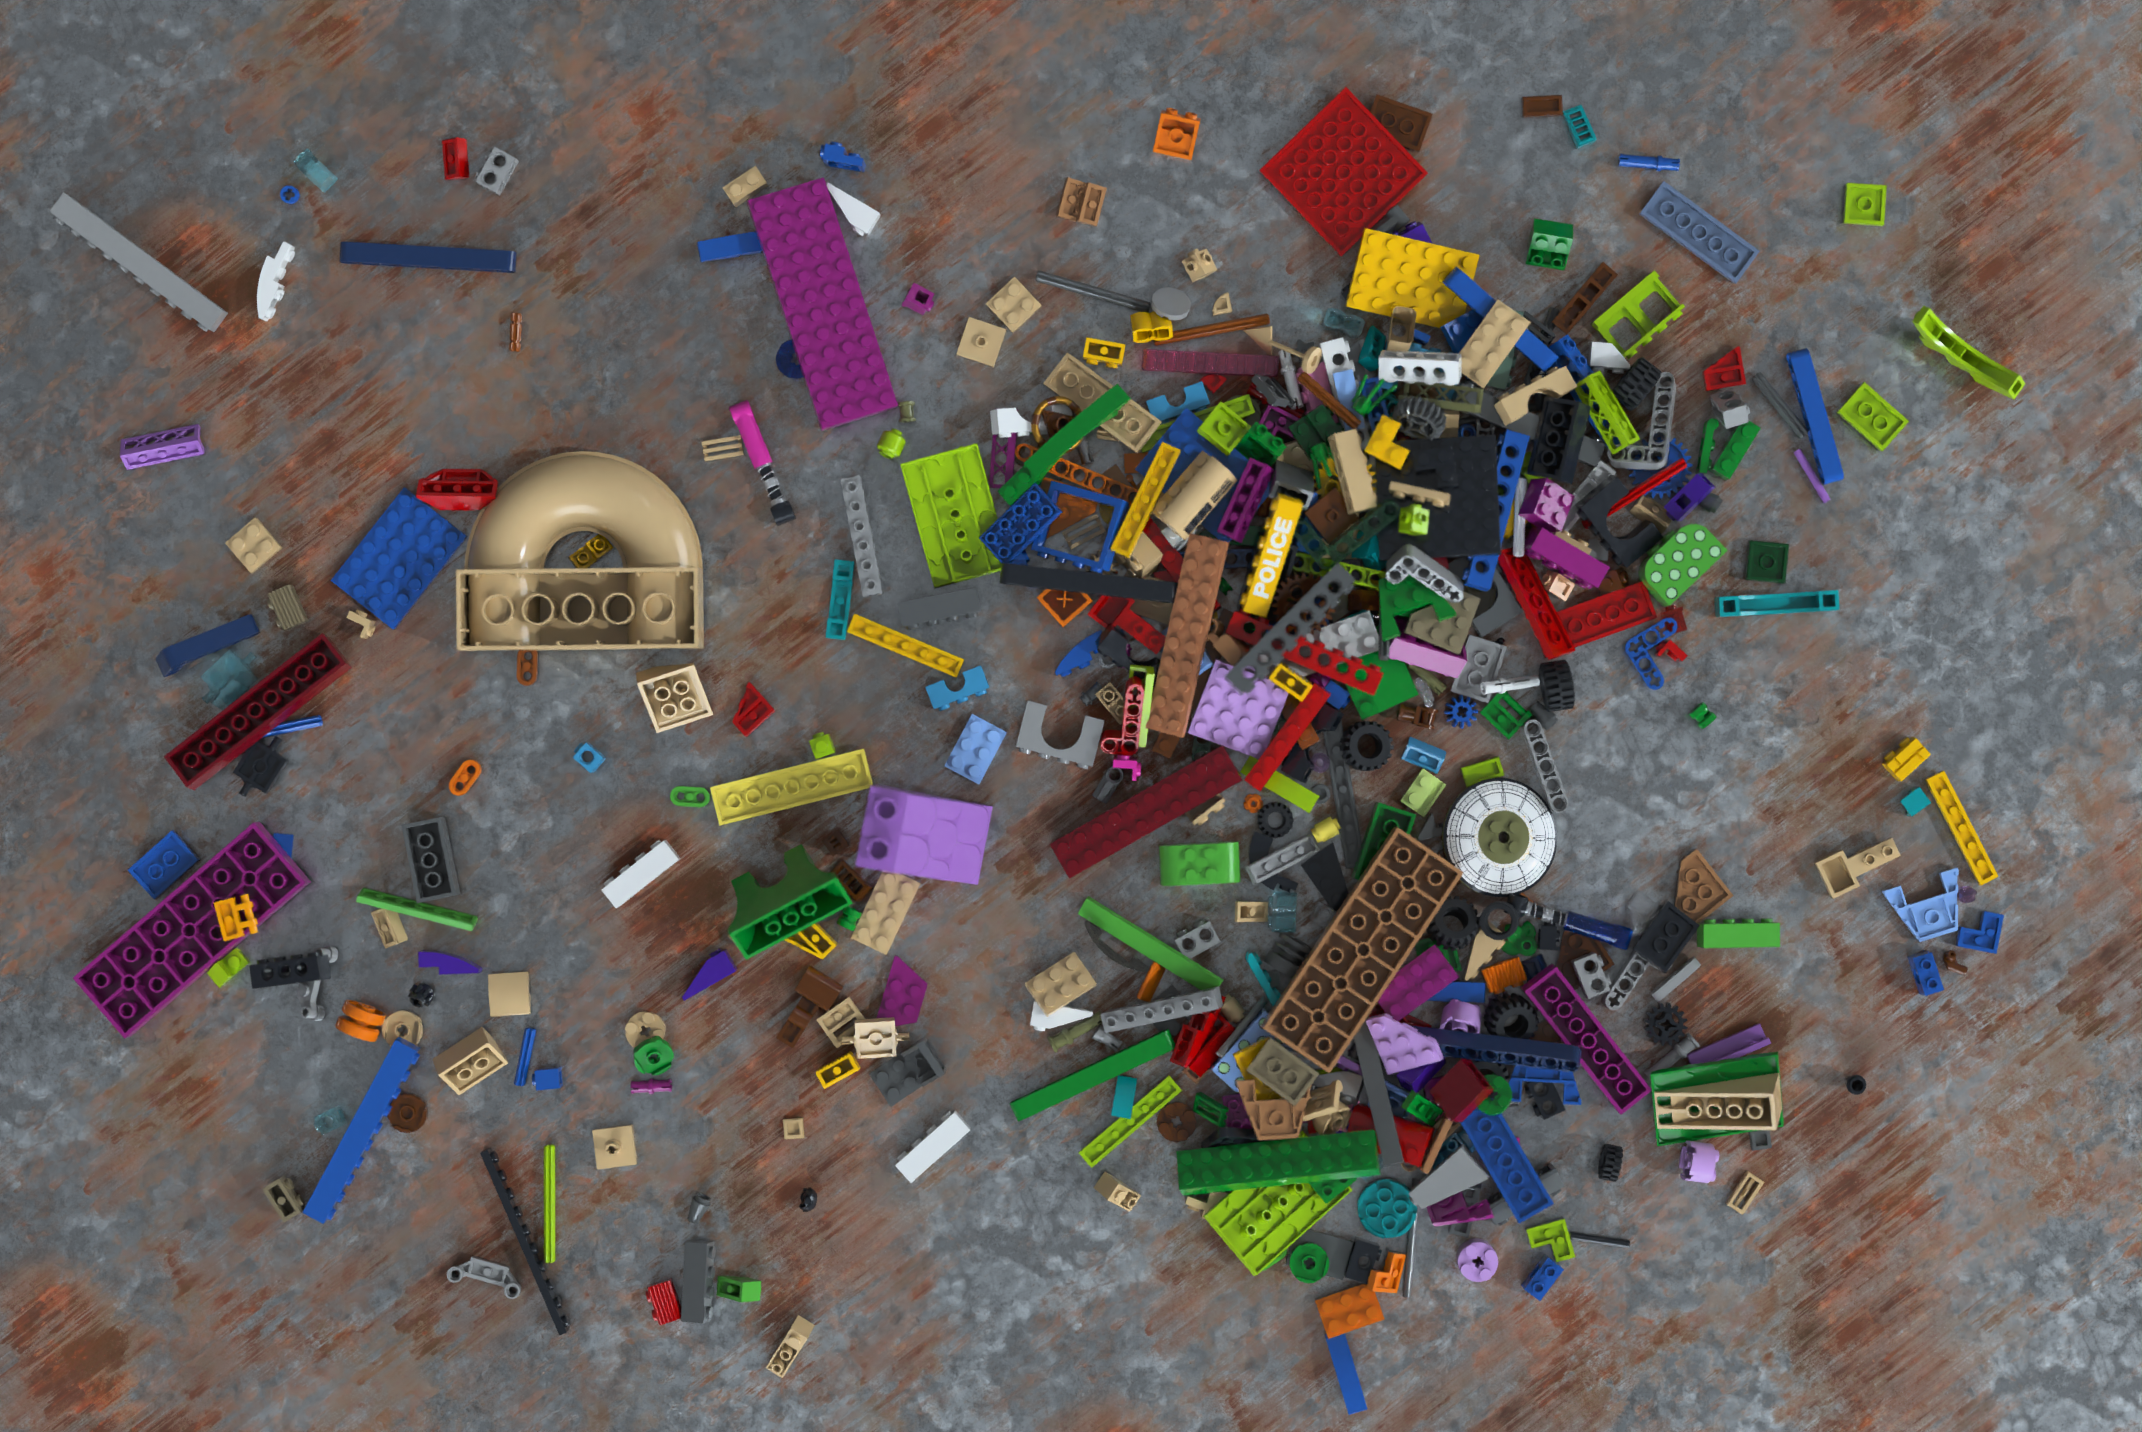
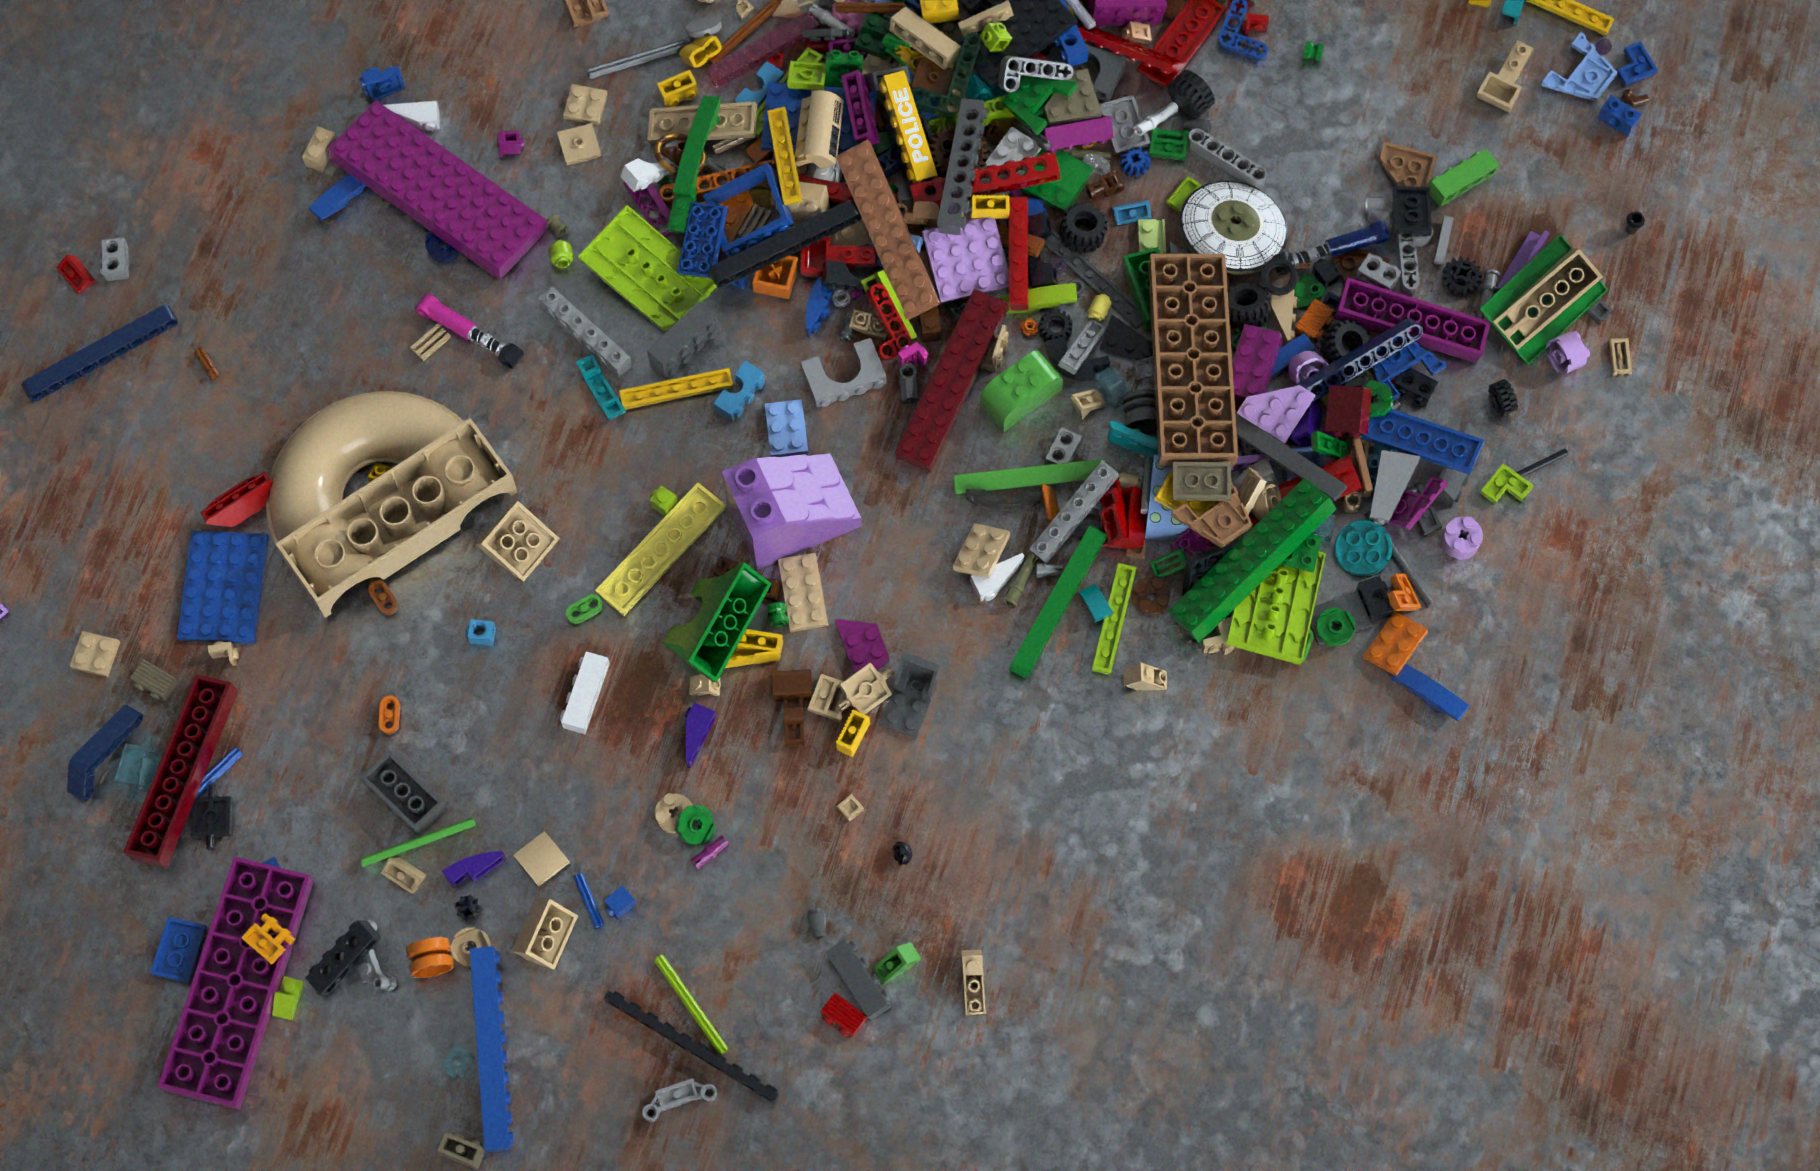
camera: 35 degrees left, 20 degrees down
reddish brown tile [388,1093,428,1133] -> none
tan tile [592,1124,637,1170] -> none
red wing [732,682,776,737] -> none
white brick [895,1110,971,1183] -> none
blue brick [1521,1254,1564,1301] -> none

